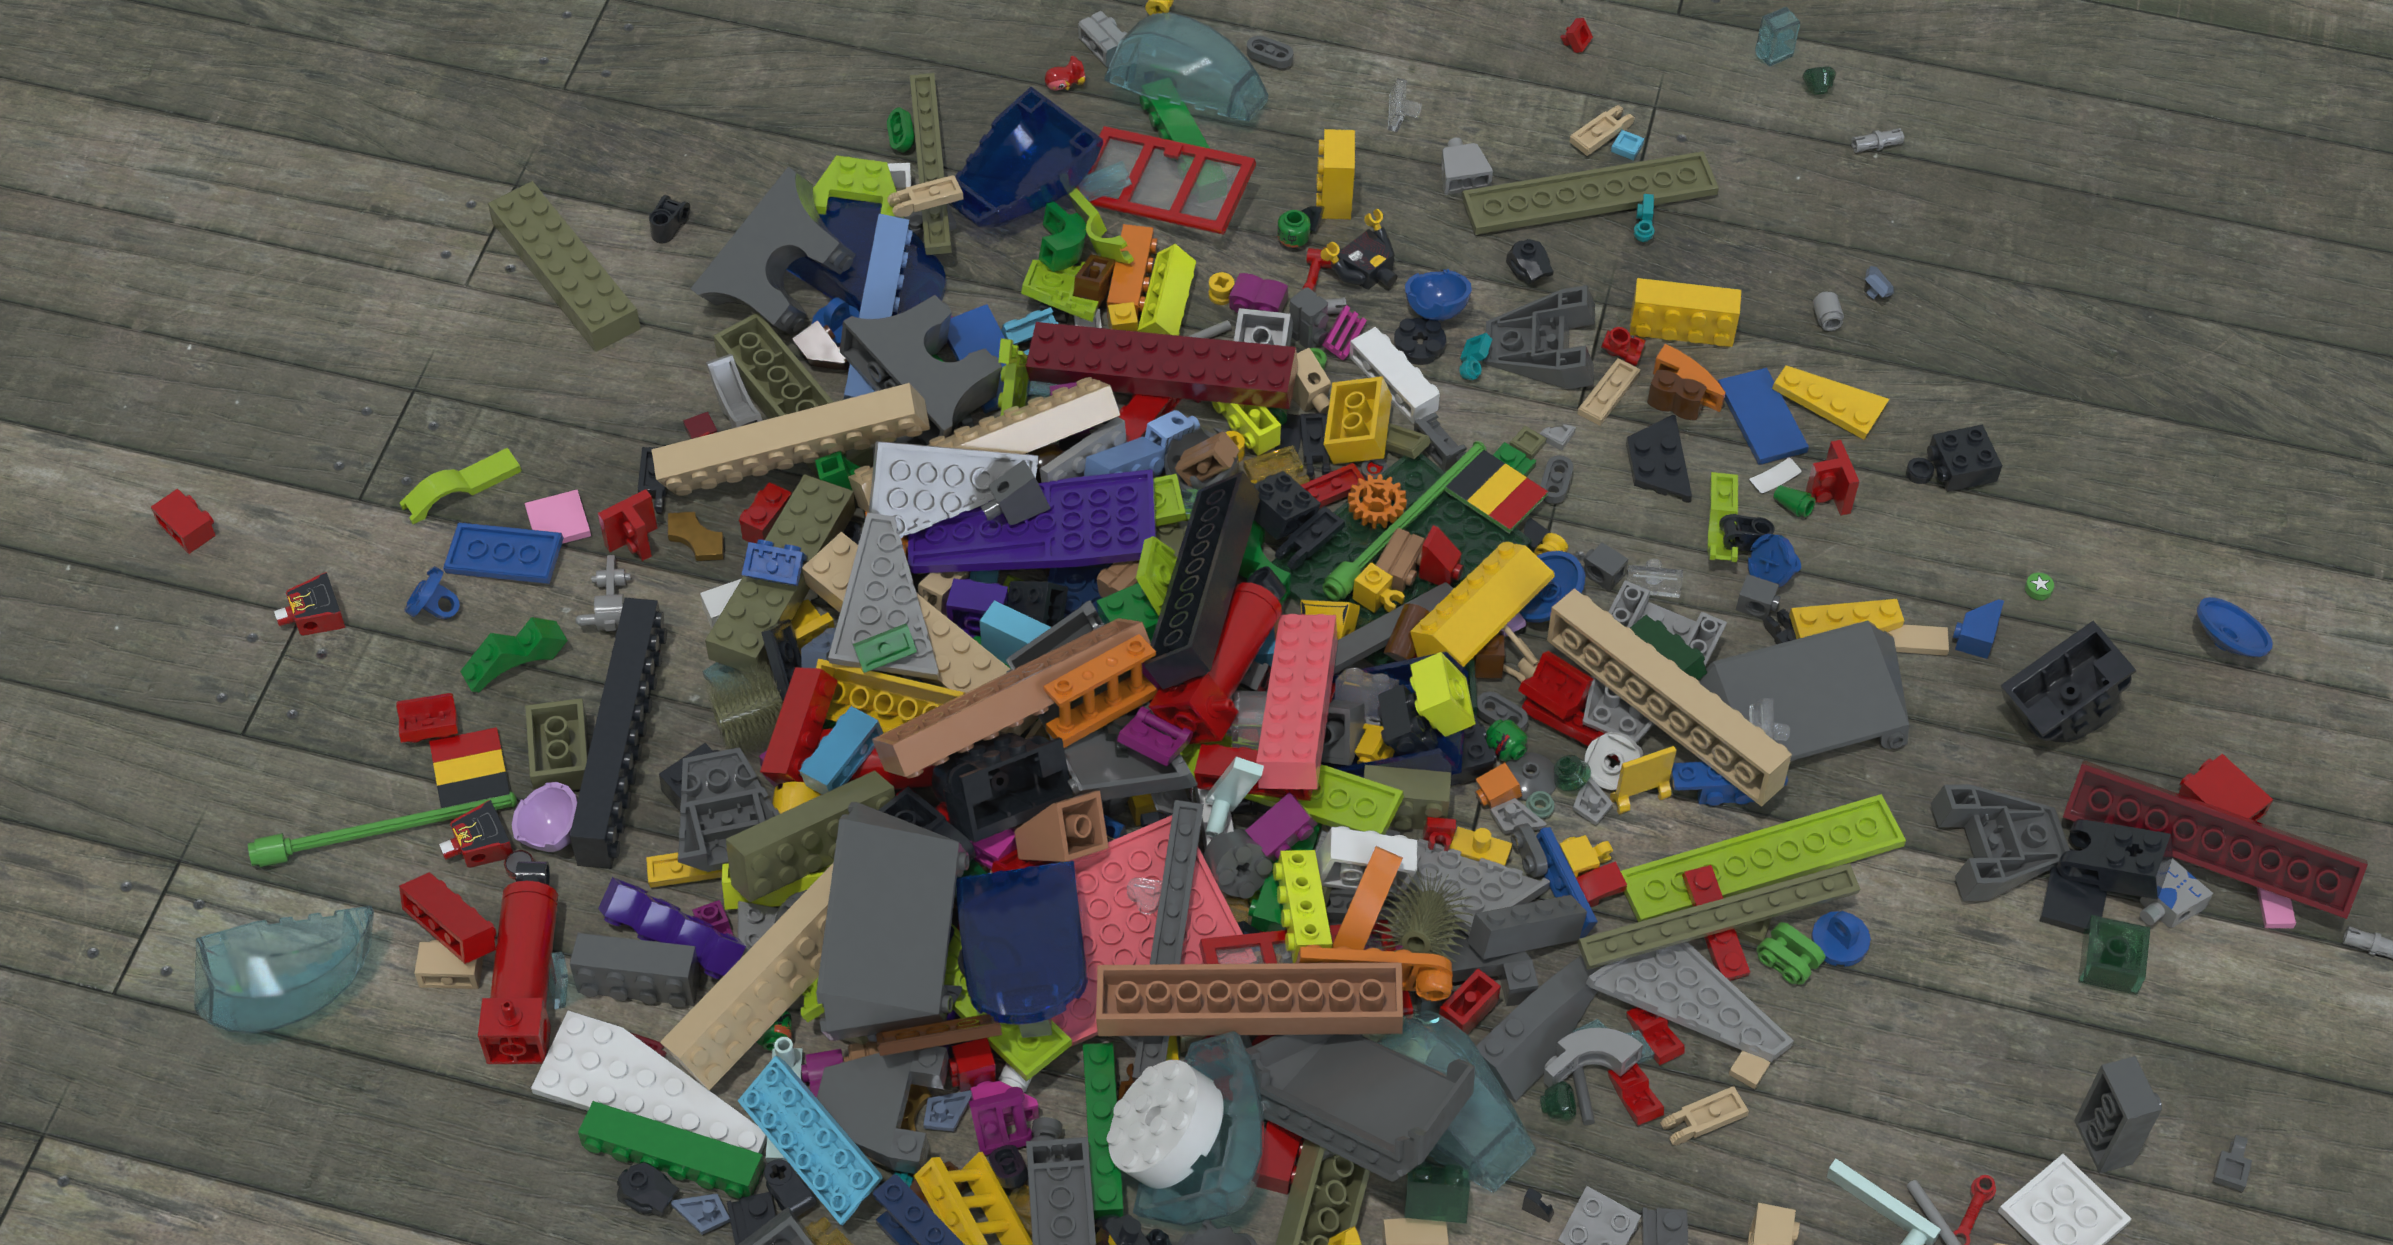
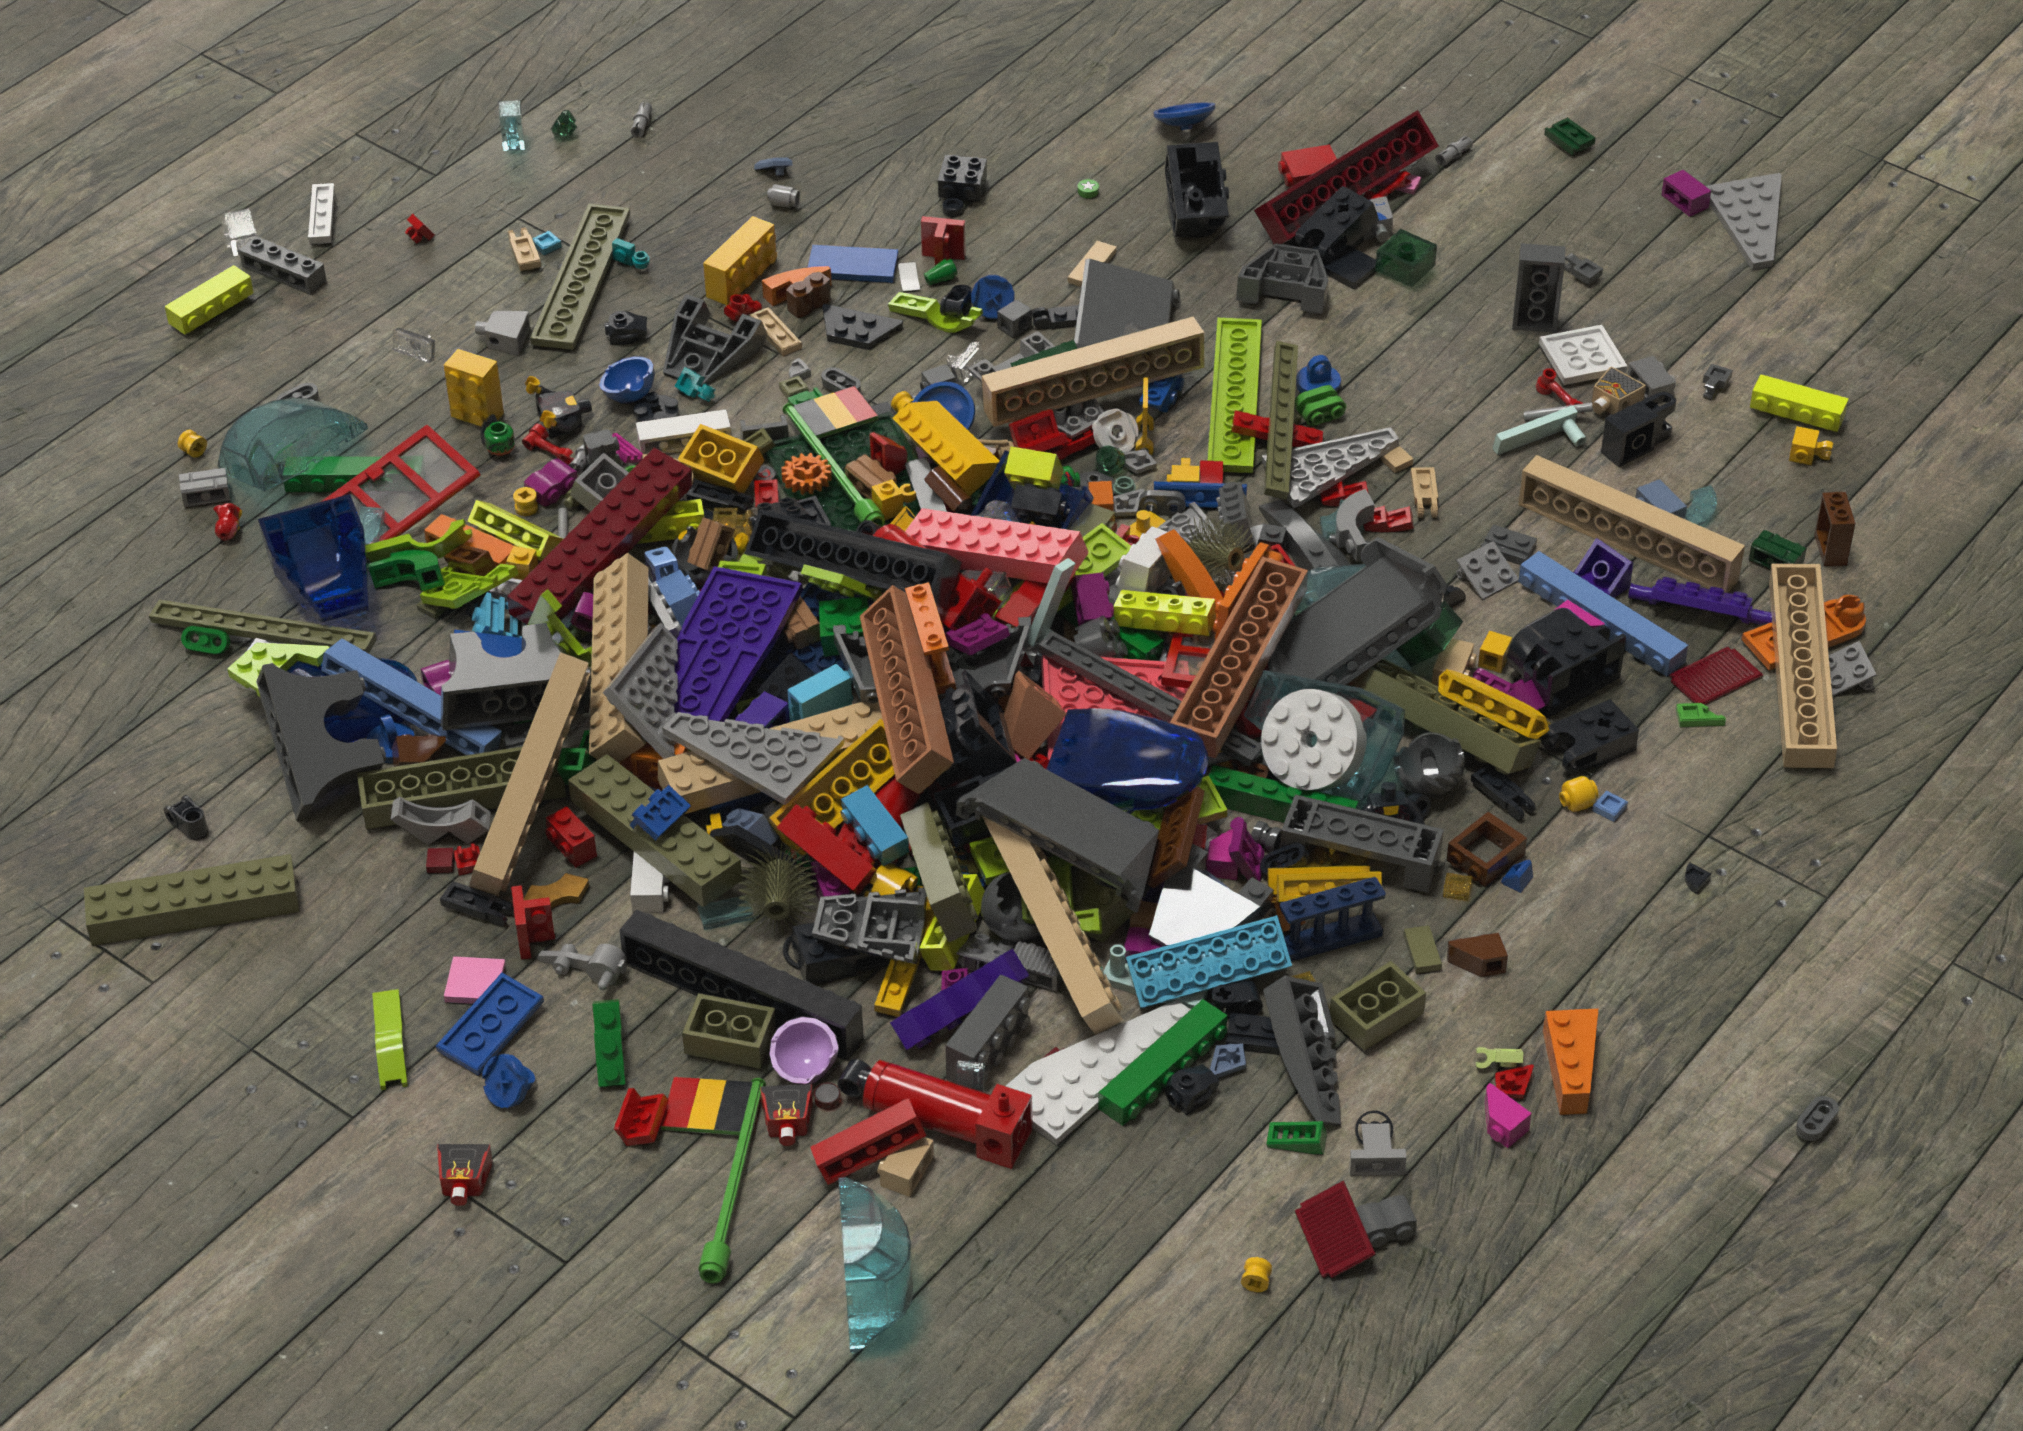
camera: 65 degrees left, 10 degrees down
red brick [151,488,216,554] -> none
green plate [852,623,917,673] -> none
tan hinge [887,175,963,218] -> none
dark grey torso [981,460,1051,525] -> none
clear tile [1127,878,1162,914] -> none
yellow wing [1772,365,1889,440] -> none
yellow wing [1789,599,1904,639] -> none
blue slope [1953,599,2004,659] -> none
none -> red brick [1363,170,1412,200]

